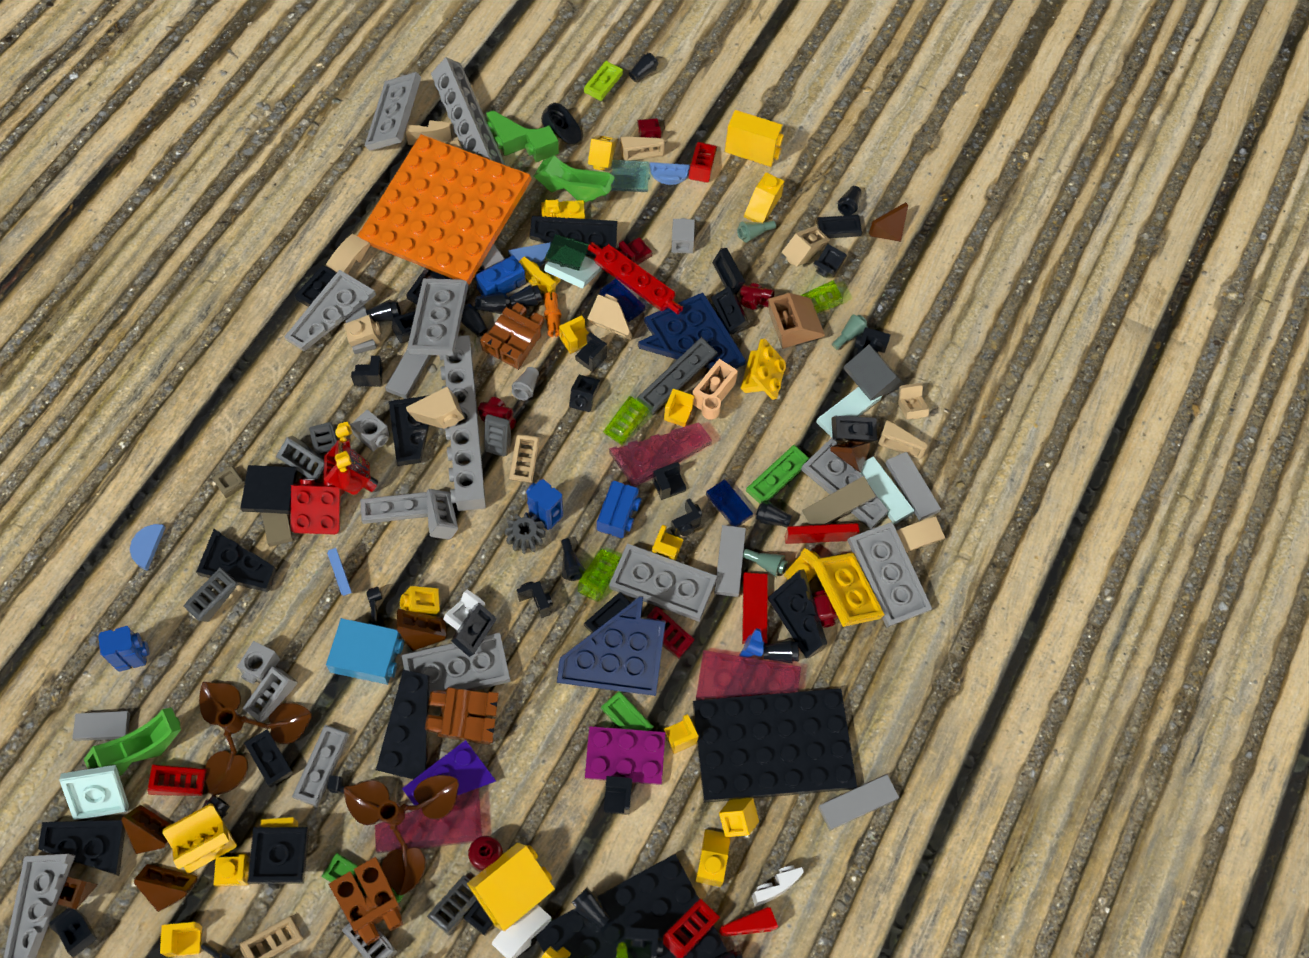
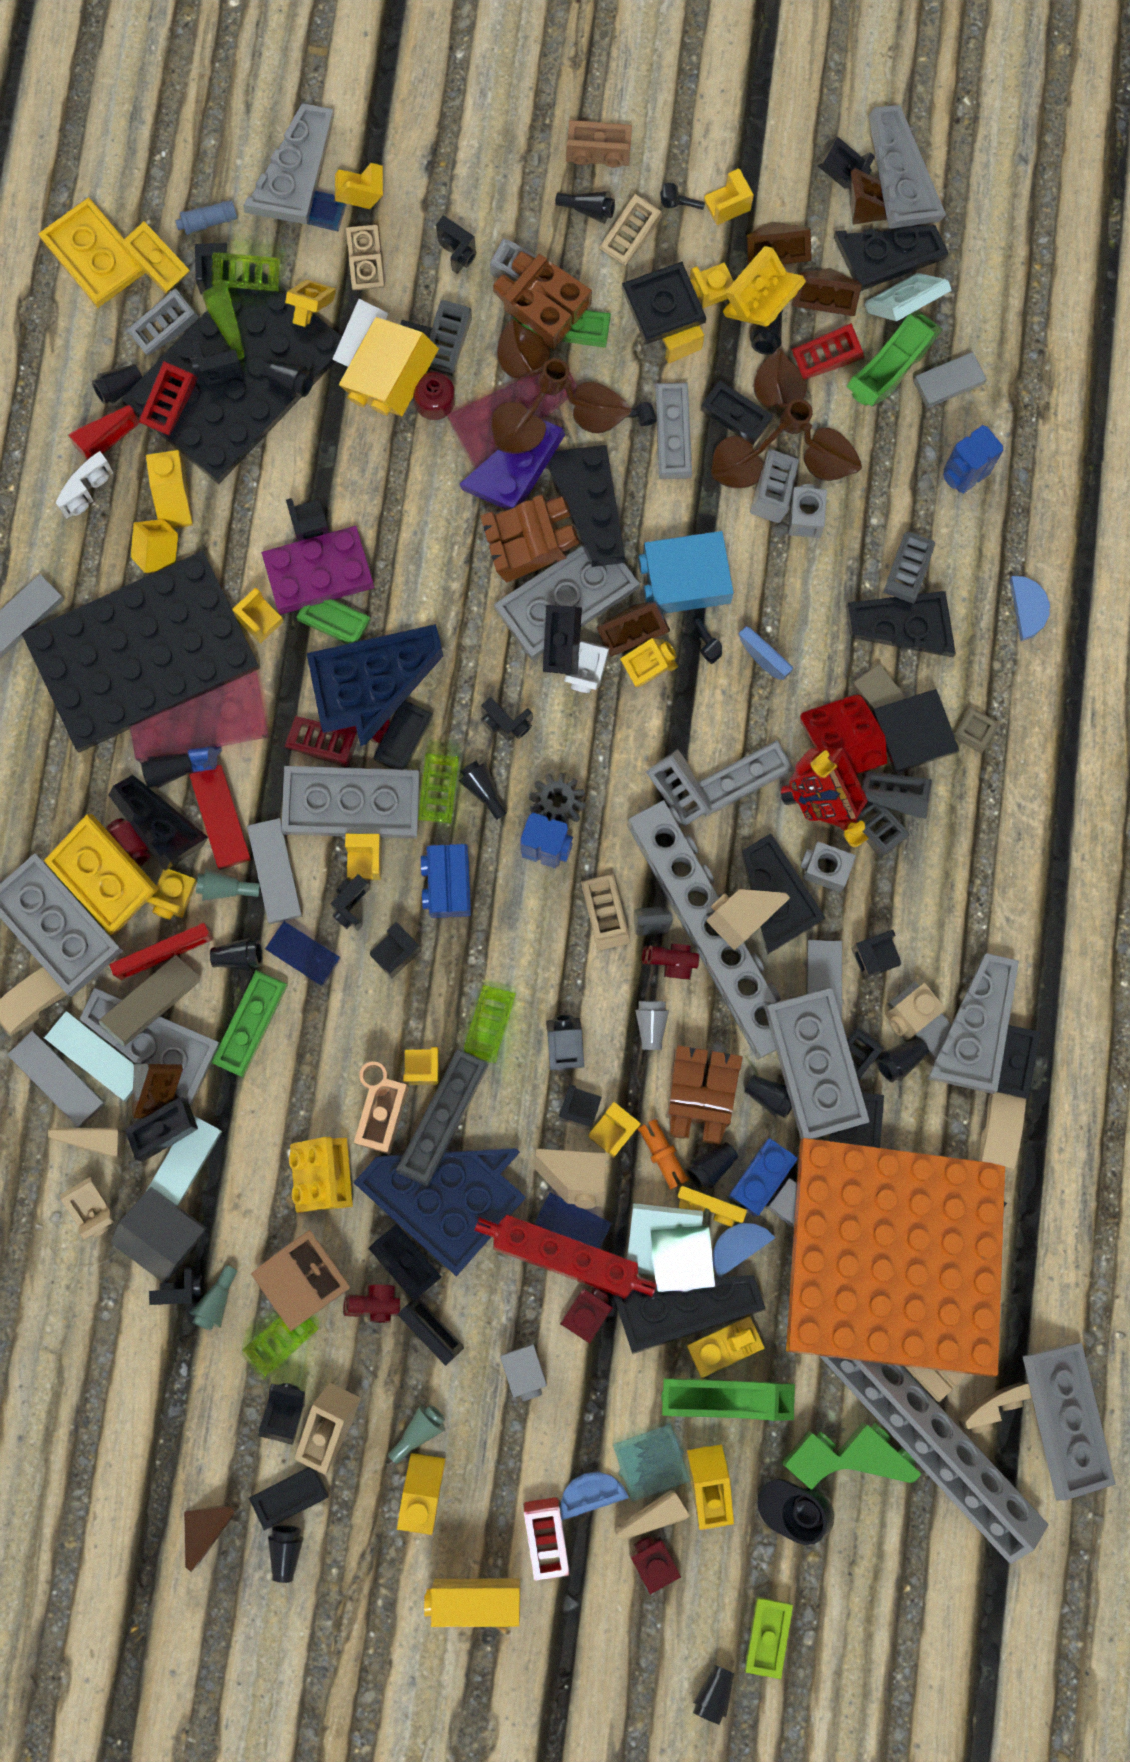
camera: 160 degrees right, 15 degrees up
black cone [475,292,510,314] -> none
clear pink wing [609,423,712,487] -> none

